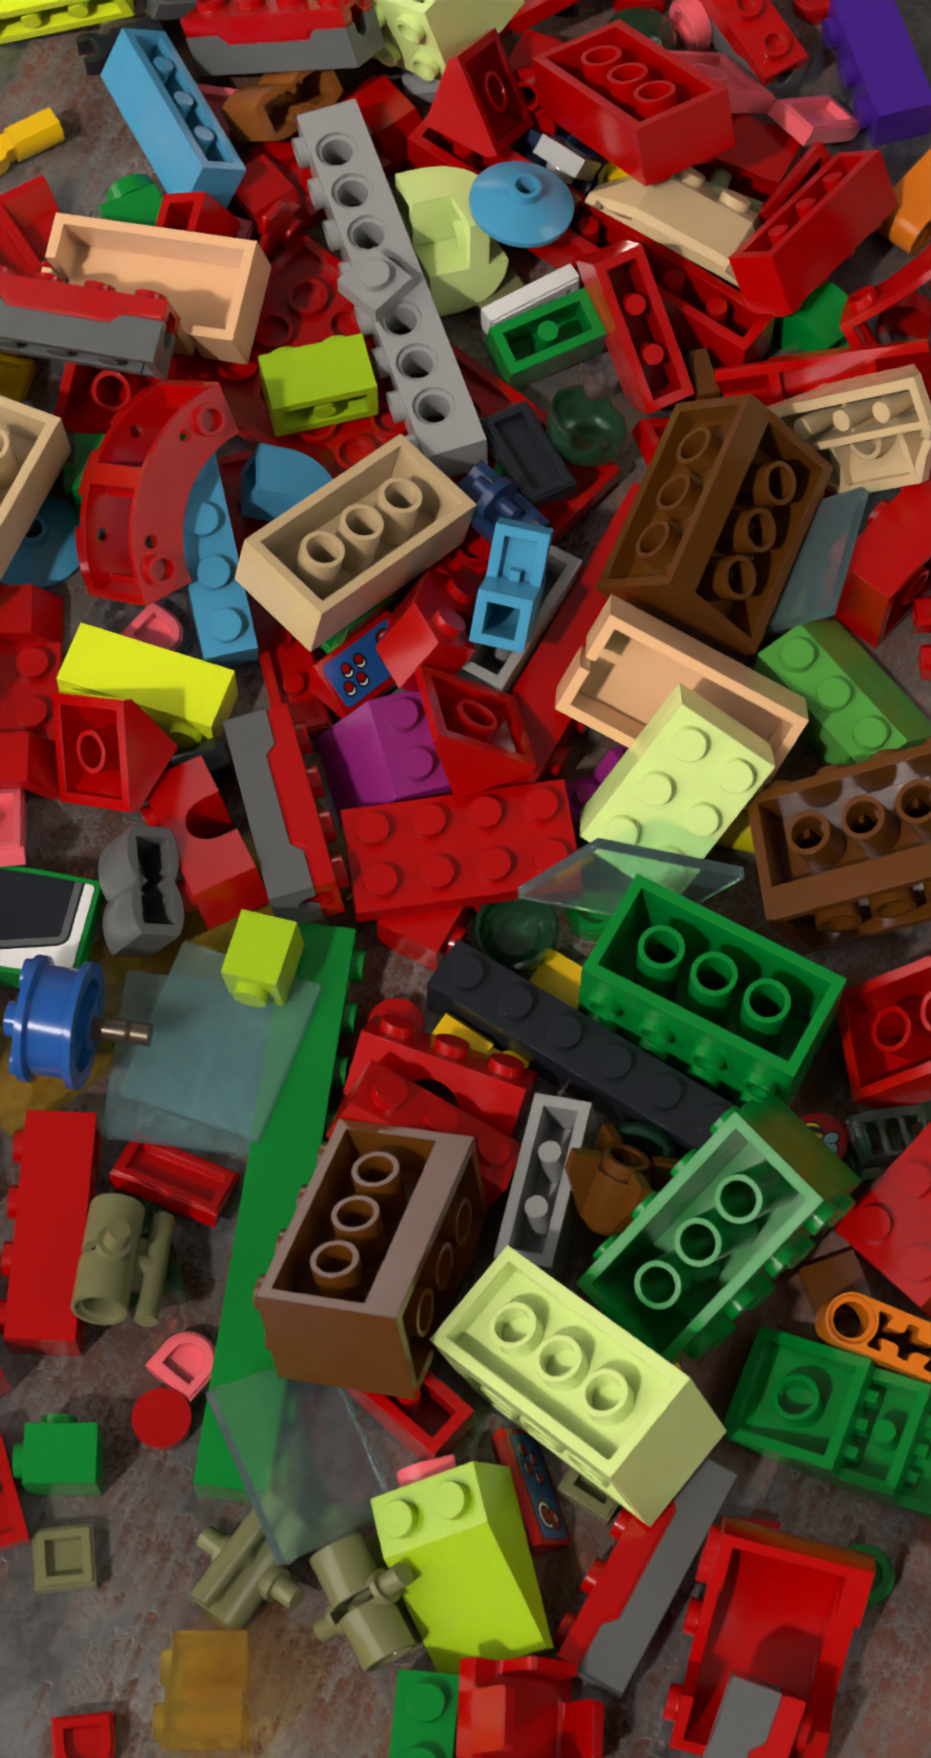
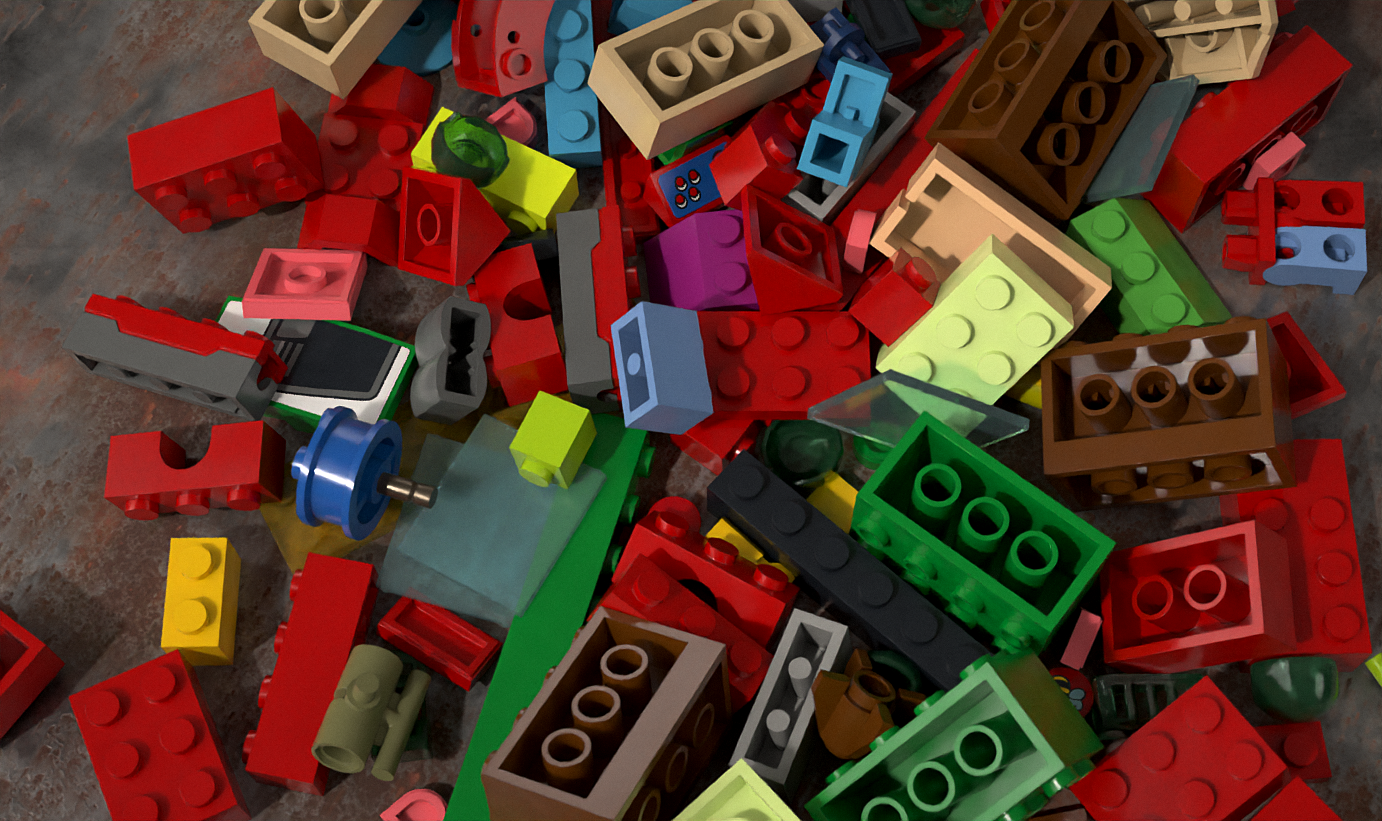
camera: 10 degrees right, 0 degrees up
none -> clear green hair [431,111,510,189]
none -> medium blue brick [611,301,714,435]
none -> coral tile [842,209,877,274]
none -> red brick [848,247,941,347]
none -> coral tile [1057,606,1102,670]

